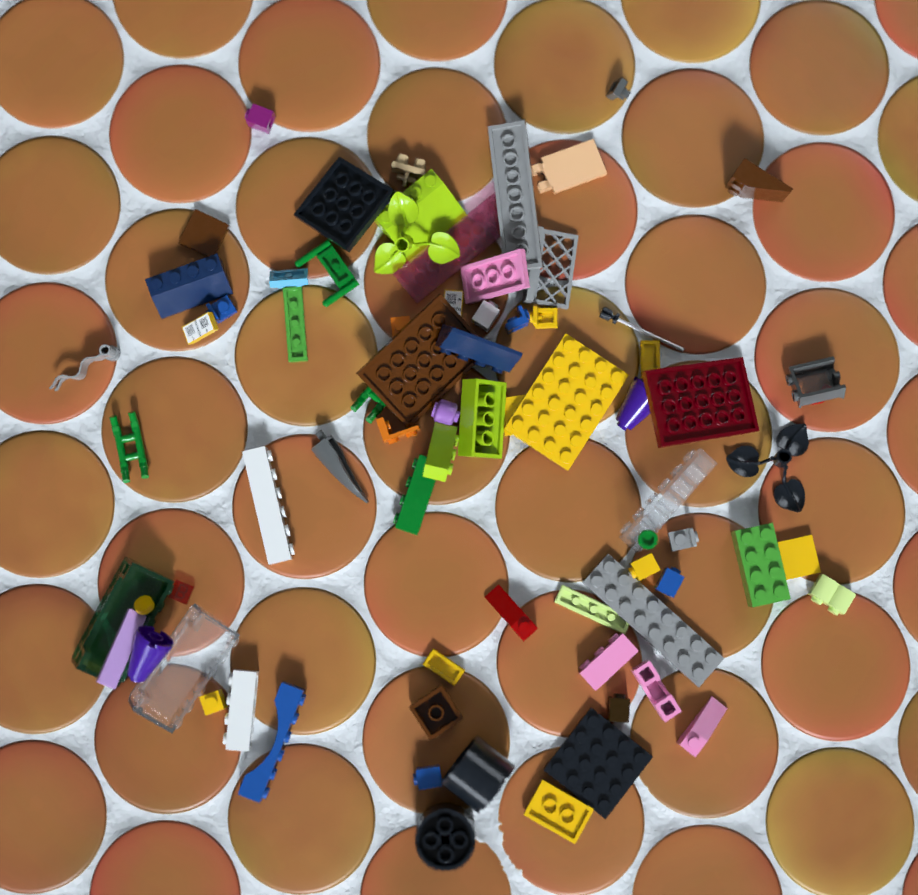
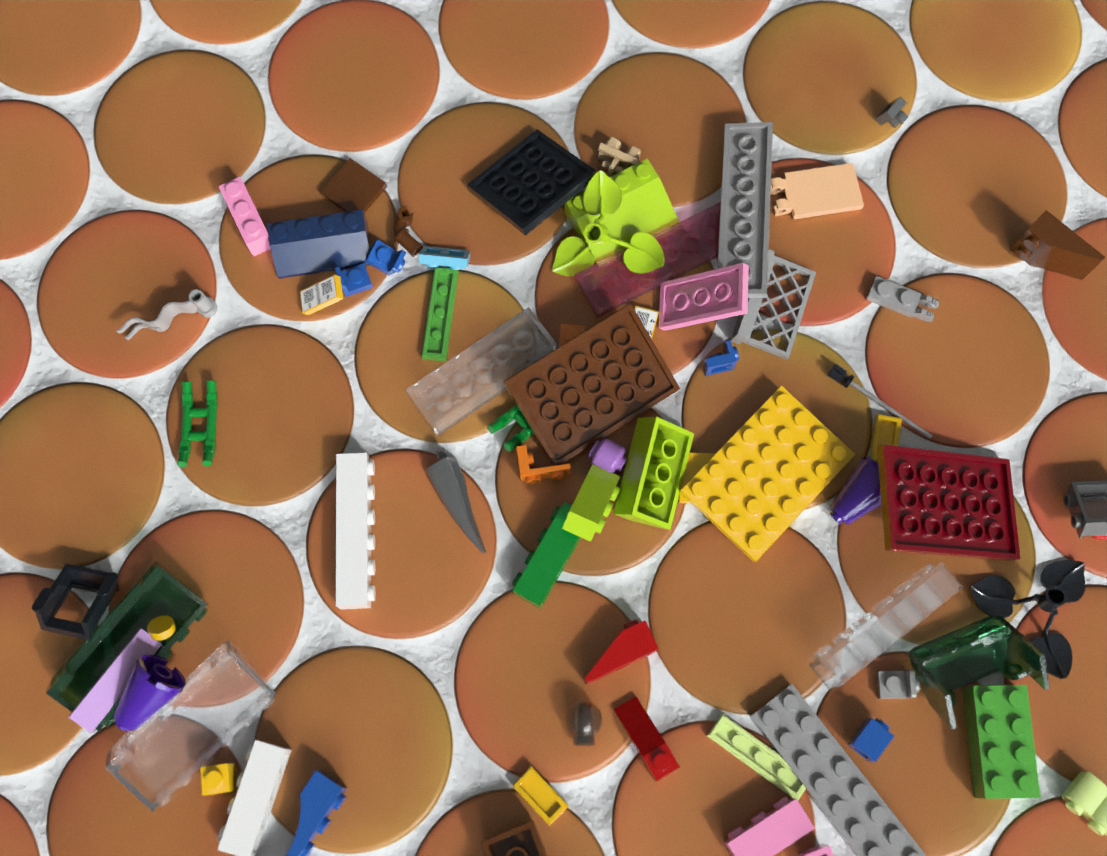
camera: 15 degrees right, 10 degrees down
clear red tile [169,579,195,605] -> none
magenta brick [245,104,276,134] -> none
green plate [294,239,359,307] -> none
dark blue slope [435,324,523,374] -> none
white brick [472,300,500,332] -> none
yellow bracket [530,306,558,329] -> none
yellow brick [628,553,660,581] -> none
green tile [637,529,658,549] -> none
yellow tile [778,535,821,580] -> none
none -> black piece [32,563,119,641]
none -> bright pink arch [218,177,270,257]
none -> blue bracket [364,239,406,276]
none -> reddish brown piece [394,206,423,257]
none -> clear brick [405,307,558,437]
none -> clear smoke piece [565,701,602,746]
none -> red slope [585,619,659,685]
none -> light grey hinge [866,276,940,322]
none -> clear green windscreen [909,616,1050,729]

